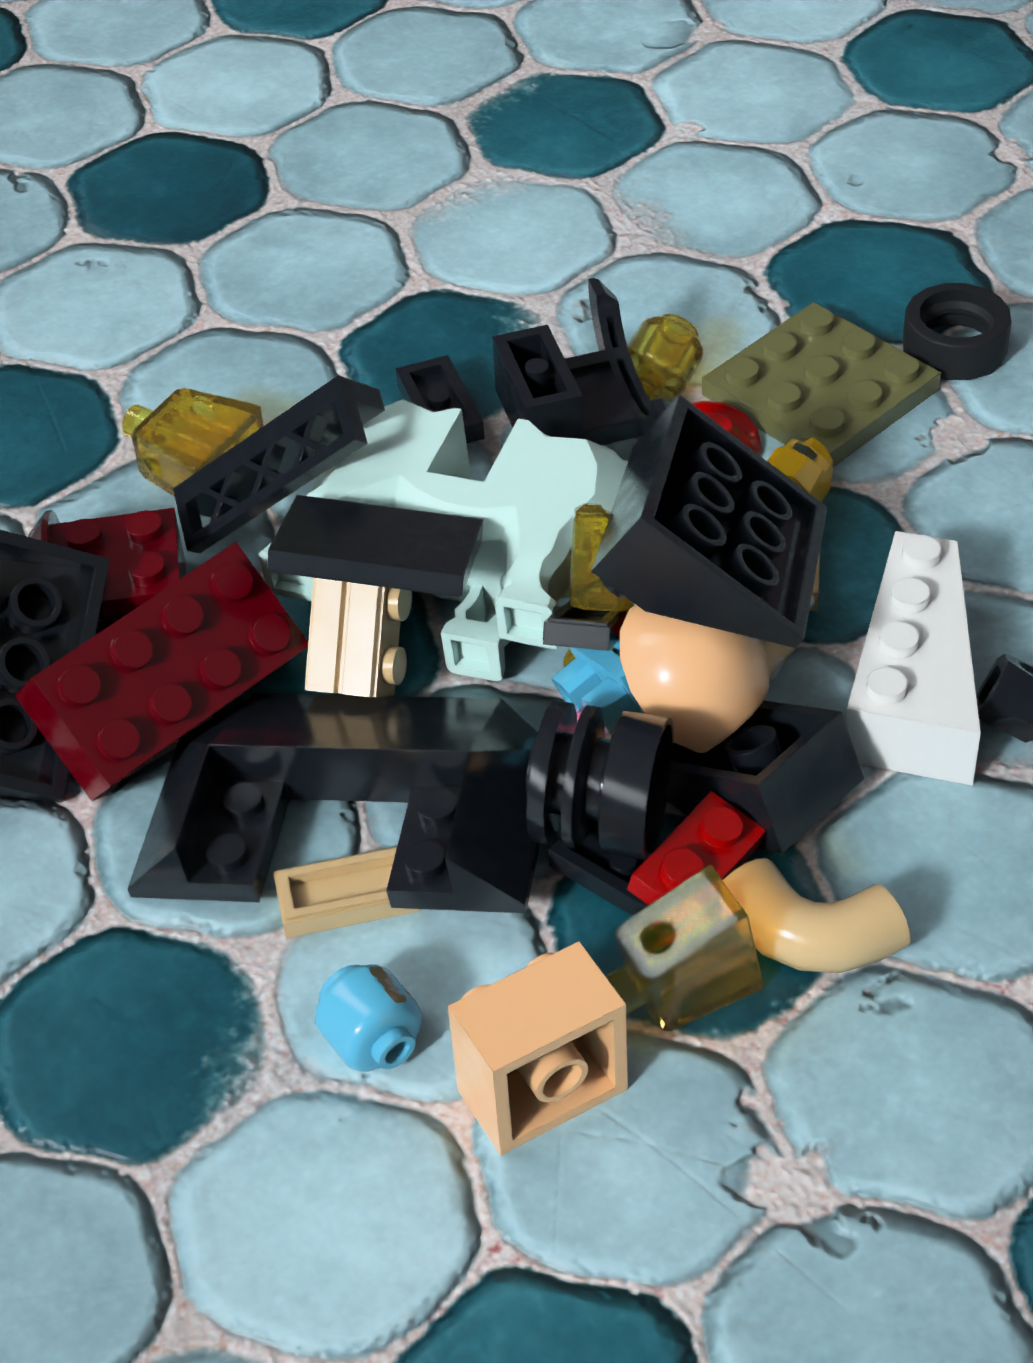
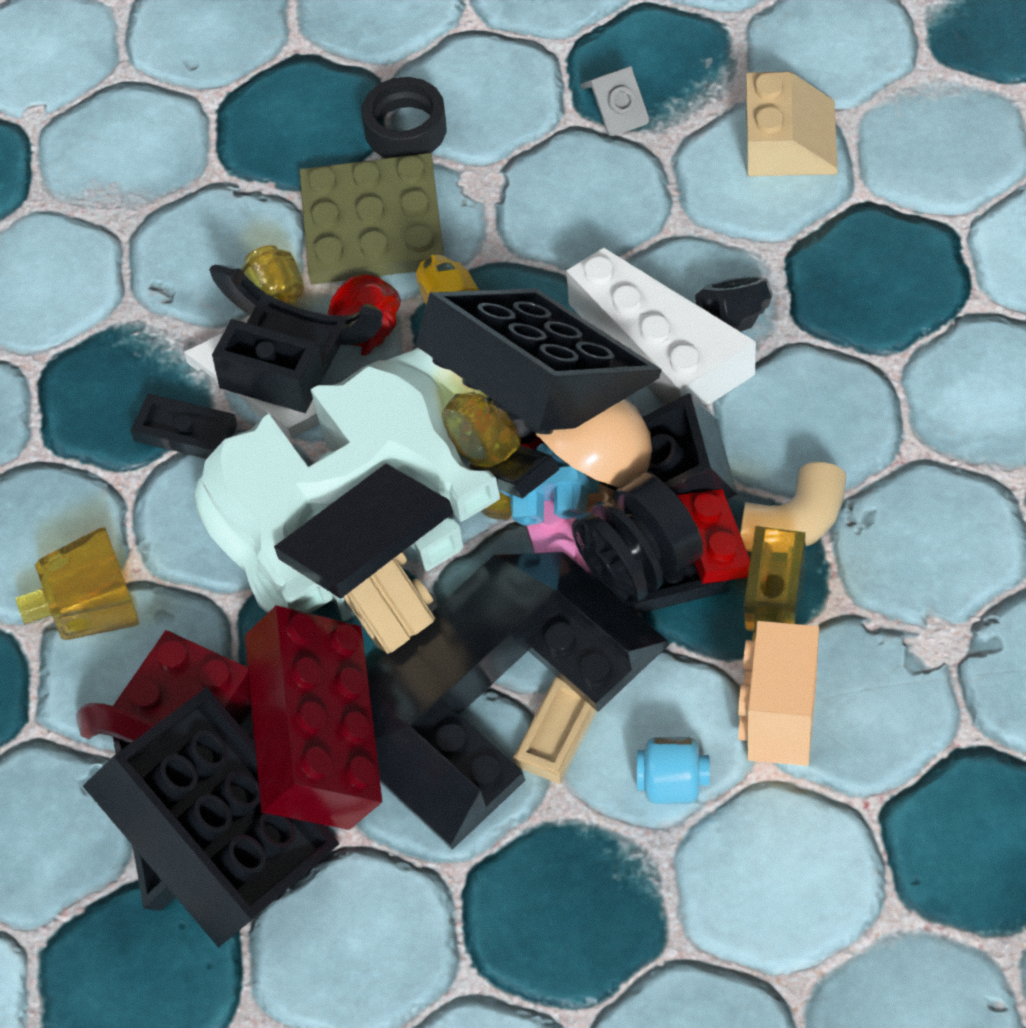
camera: 50 degrees left, 10 degrees up
black fence [173,375,385,554] -> none

